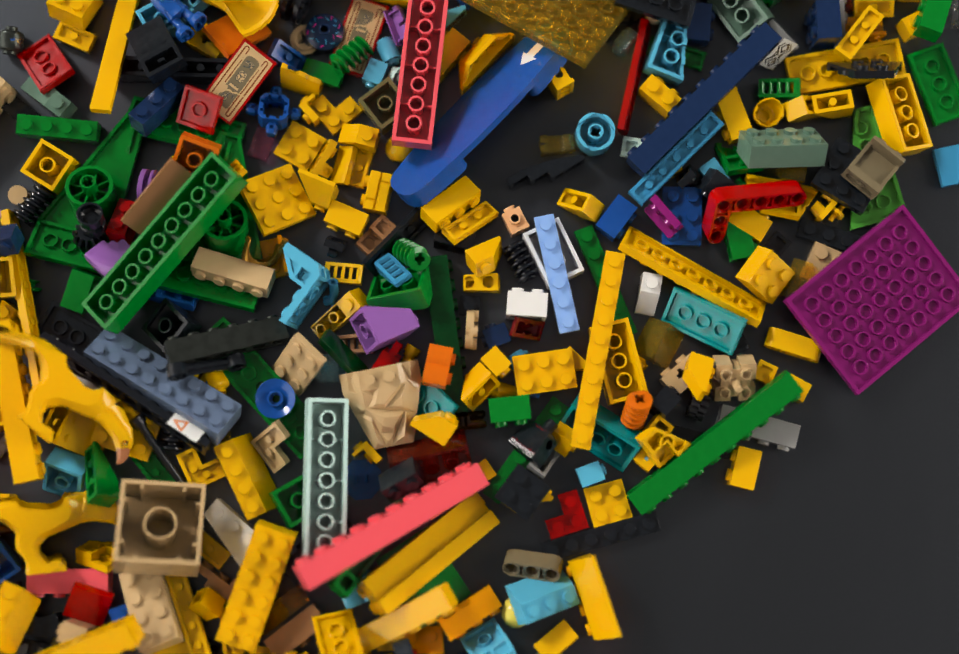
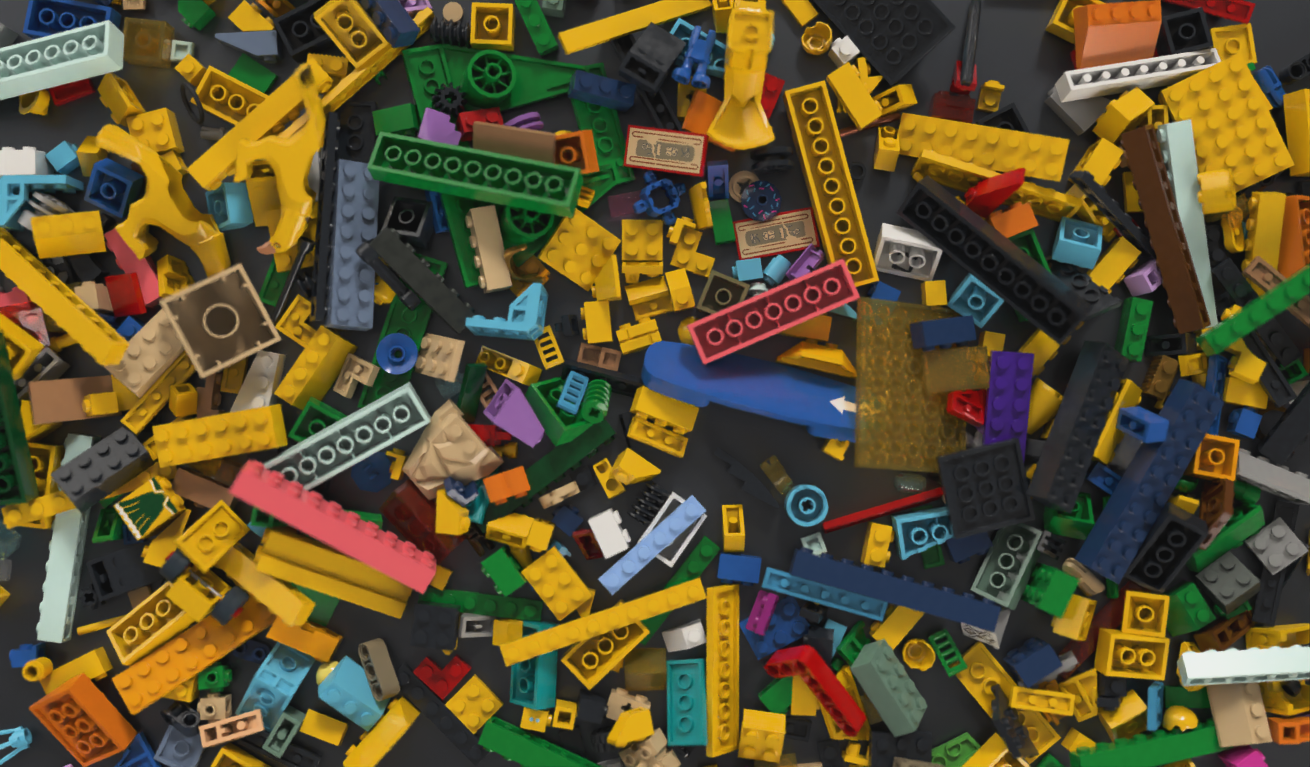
camera: 60 degrees right, 5 degrees up
black wheel [76,202,107,238] -> none
green slope [84,441,120,508] -> none
white sticker [167,413,205,442] -> none
red tile [176,84,224,135] -> none
dark azure arm [323,278,339,306] -> none
green piece [330,36,374,77] -> none
black brick [378,457,426,503] -> none
light nougat brick [501,205,530,238] -> none
black torso [508,418,558,469] -> none
medium azure brick [574,461,607,488] -> none
orange piece [620,390,653,431] -> none
yellow slope [634,427,692,468] -> none
yellow slope [783,95,821,122] -> none
yellow slope [811,89,855,119] -> none
none -> dark blue bracket [444,476,479,507]

